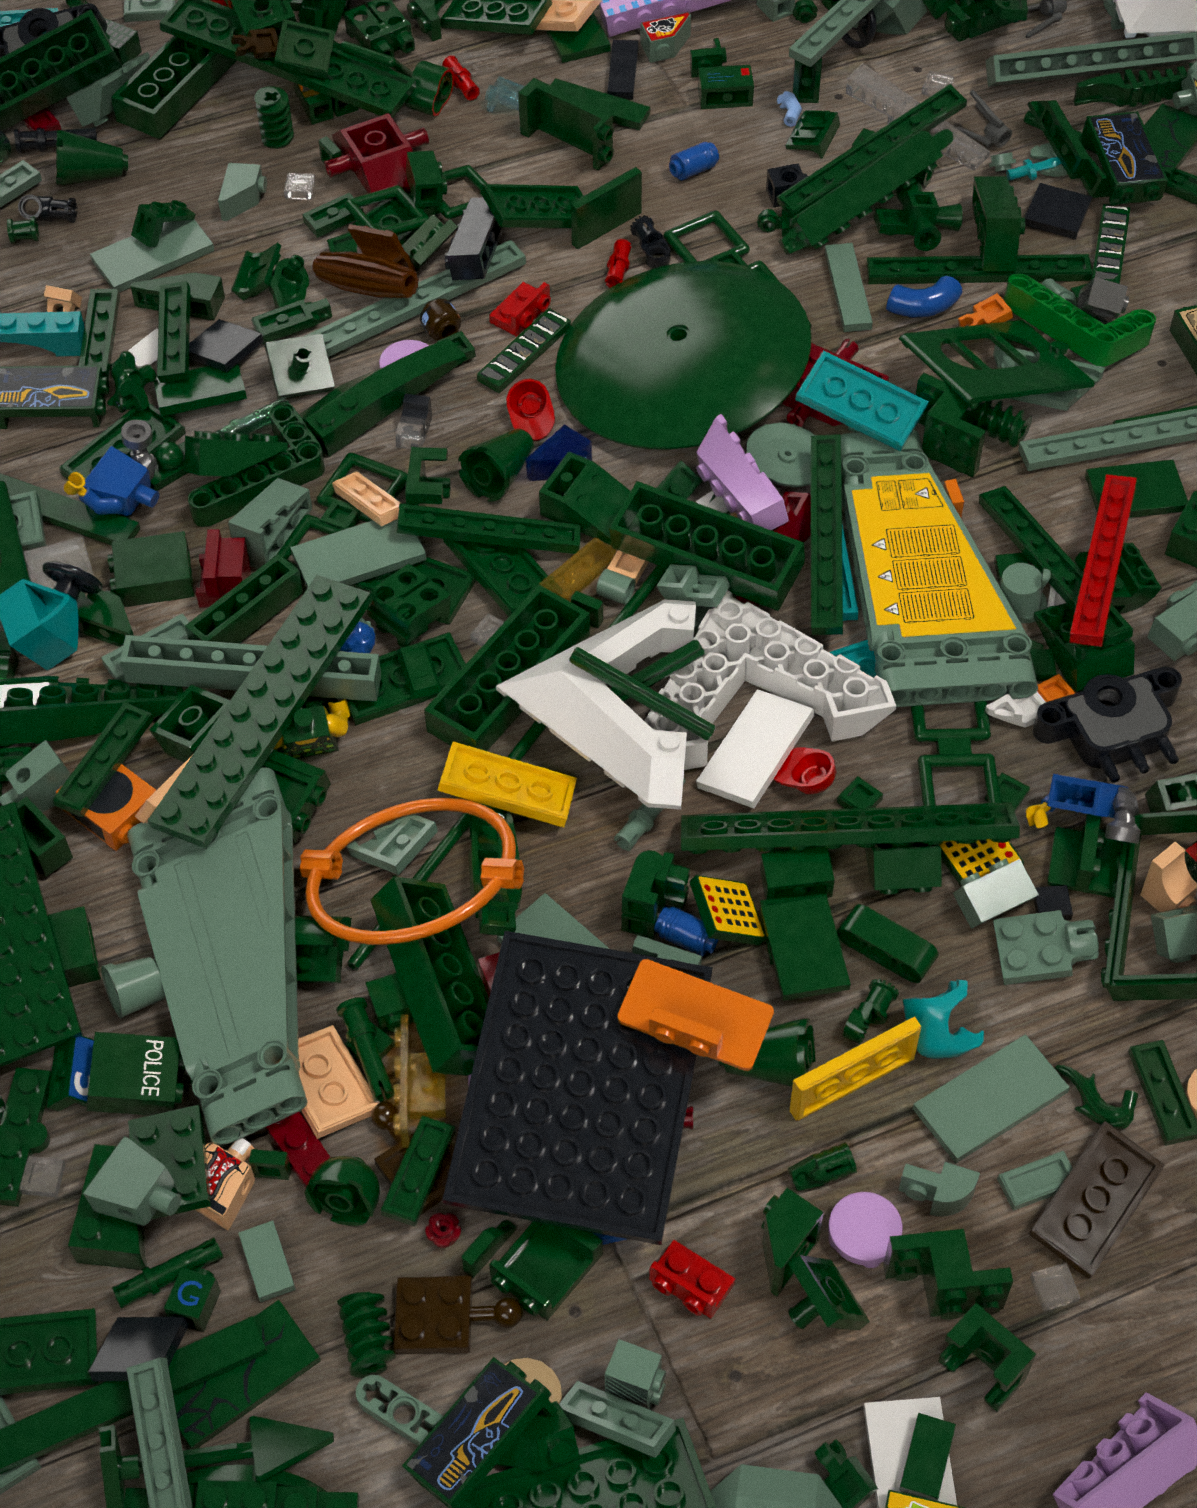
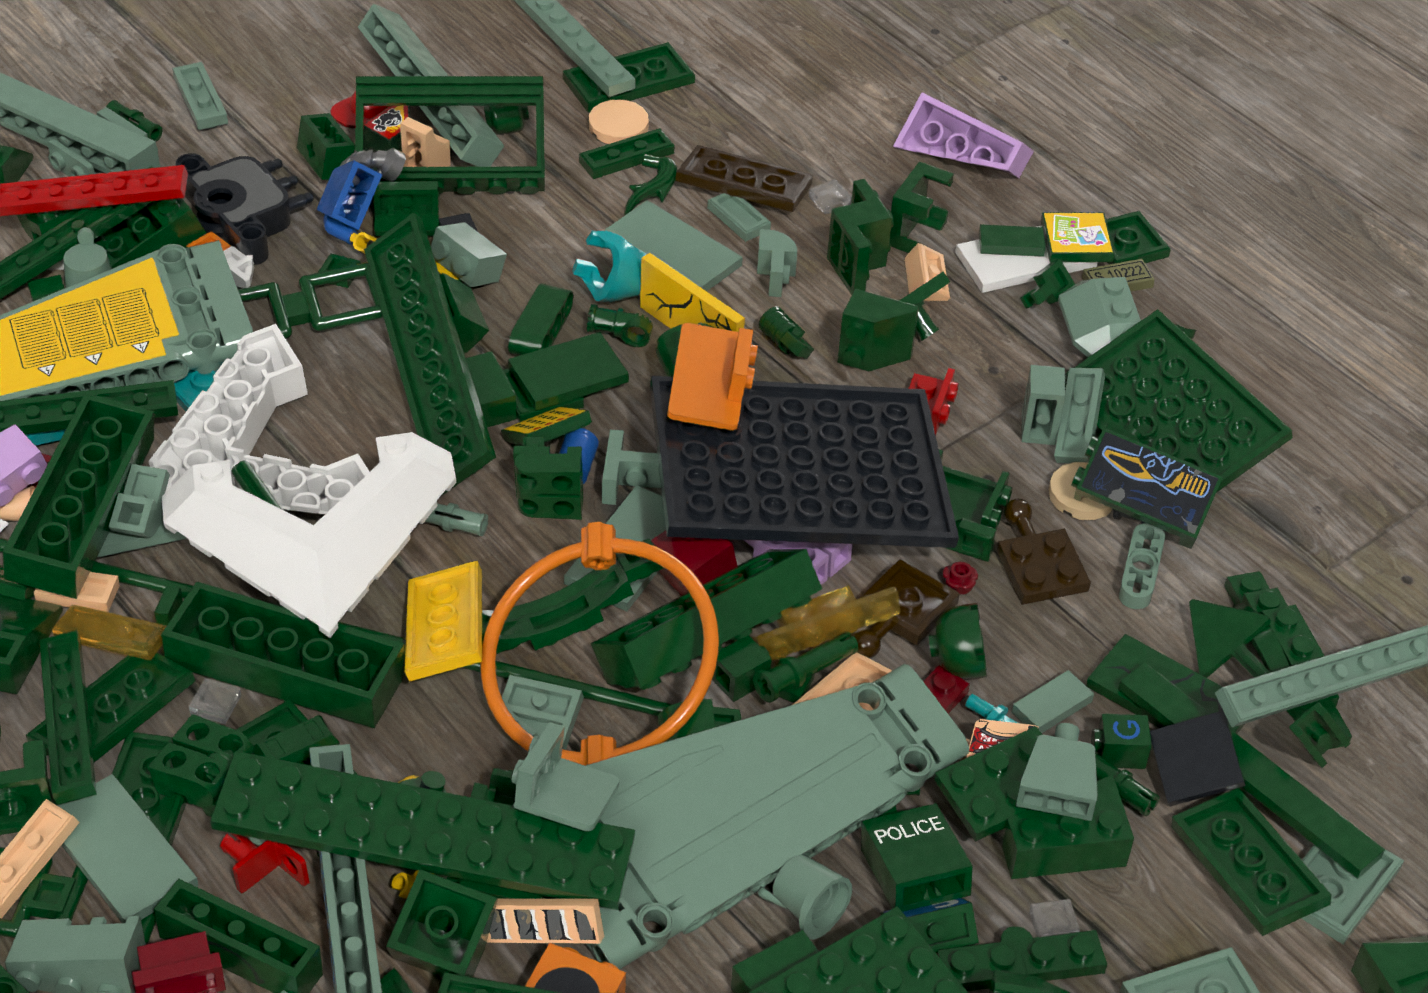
camera: 110 degrees left, 10 degrees down
dark green tile [249,1149,291,1180] -> none
dark green piece [337,1292,396,1378] -> none
dark green tile [380,1115,456,1227] -> none
dark green axle [569,647,716,740] -> none
sand green beam [596,569,636,605] -> none
white tile [696,689,814,808] -> none
red cap [774,747,837,795] -> none
lavender tile [828,1192,903,1268] -> none
dark green tile [837,776,883,809] -> none
sand green plate [993,910,1099,985] -> none
none -> sand green bracket [512,722,619,831]
none -> light nougat slope [905,243,950,301]
none -> teal piece [965,694,1018,723]

